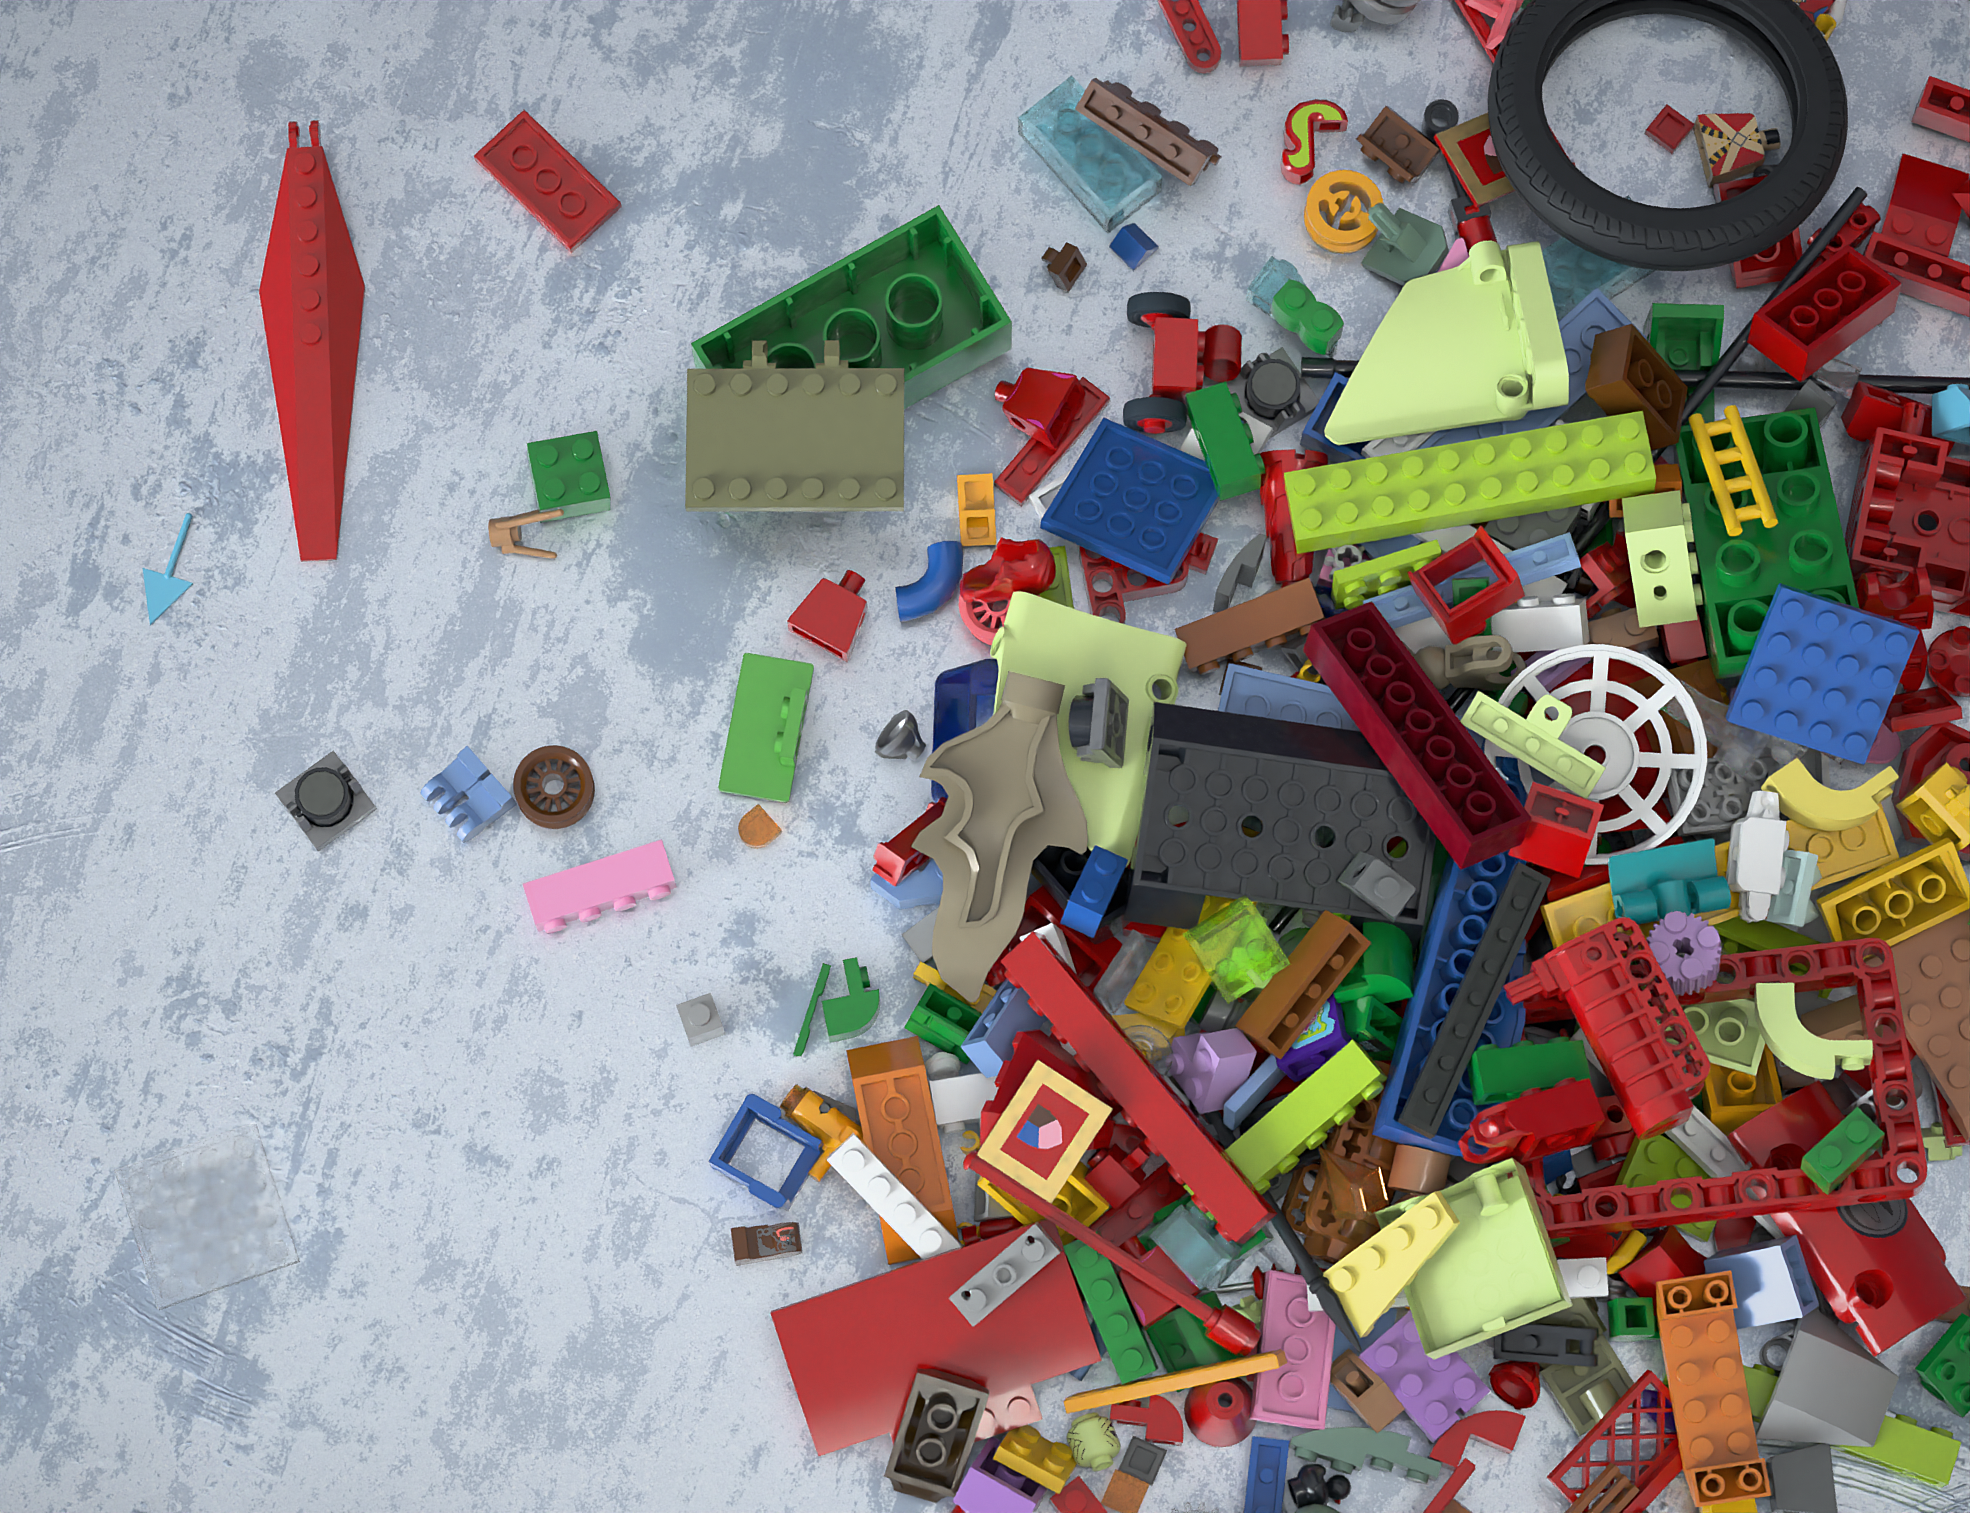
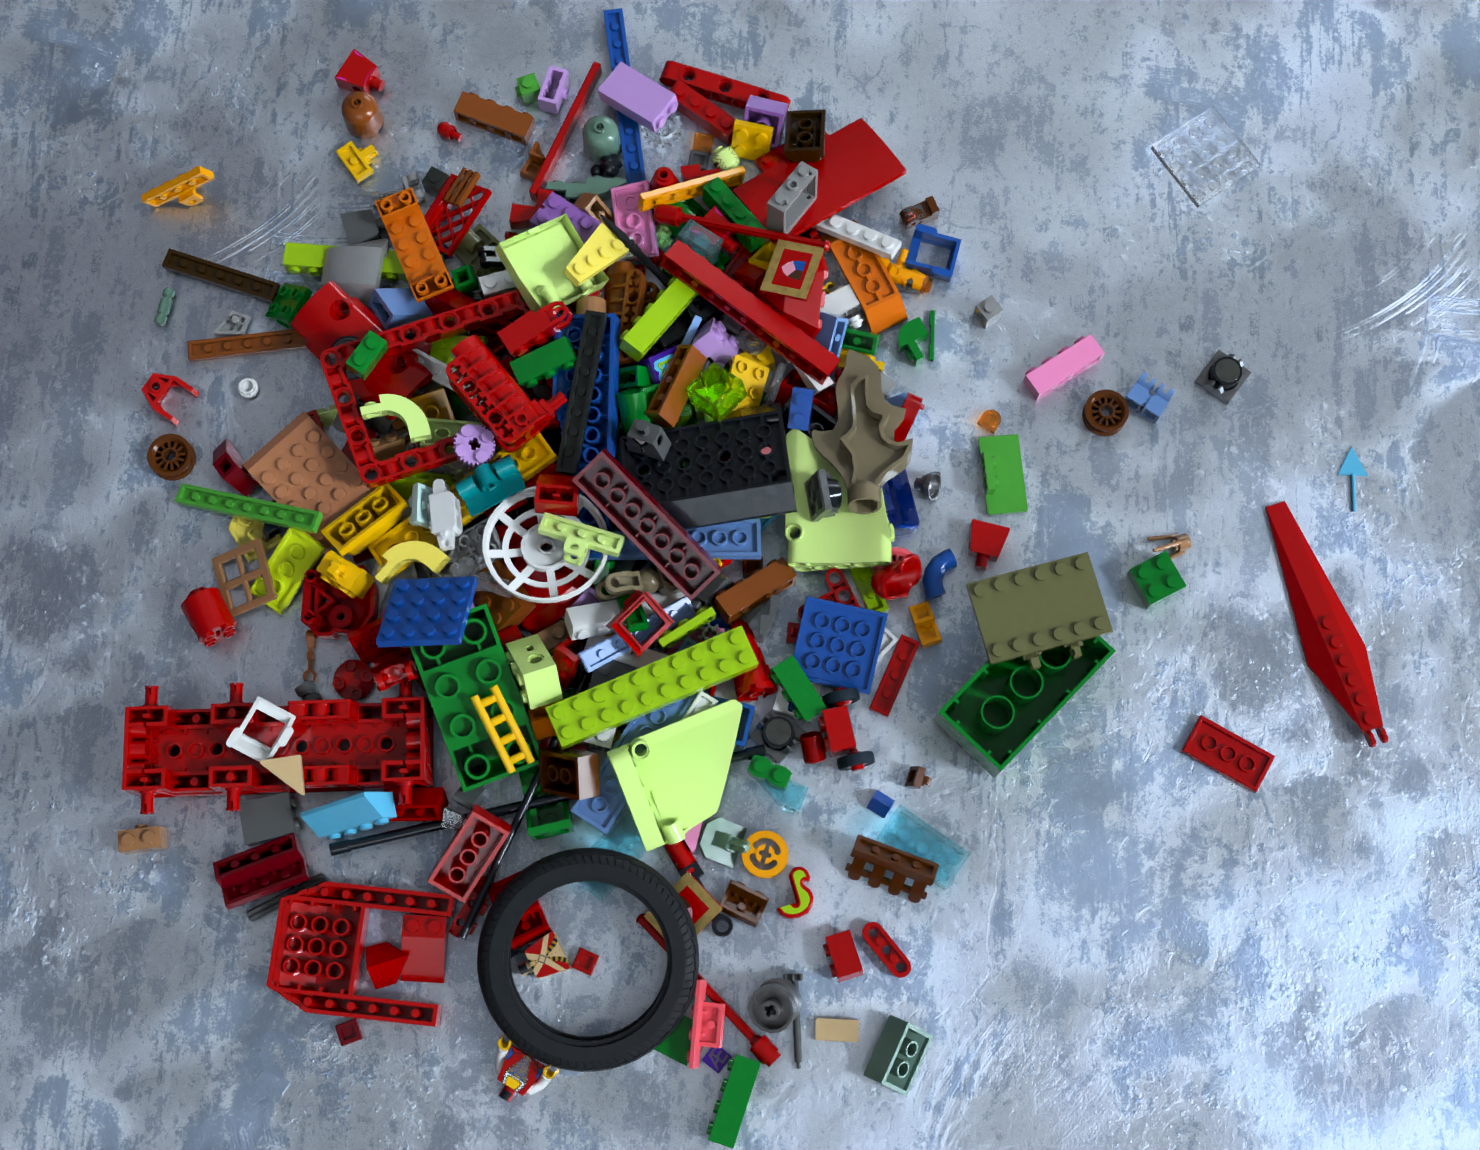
camera: 165 degrees right, 0 degrees up
red torso [994,368,1086,449] -> none
clear orange slope [1318,1146,1389,1220] -> none

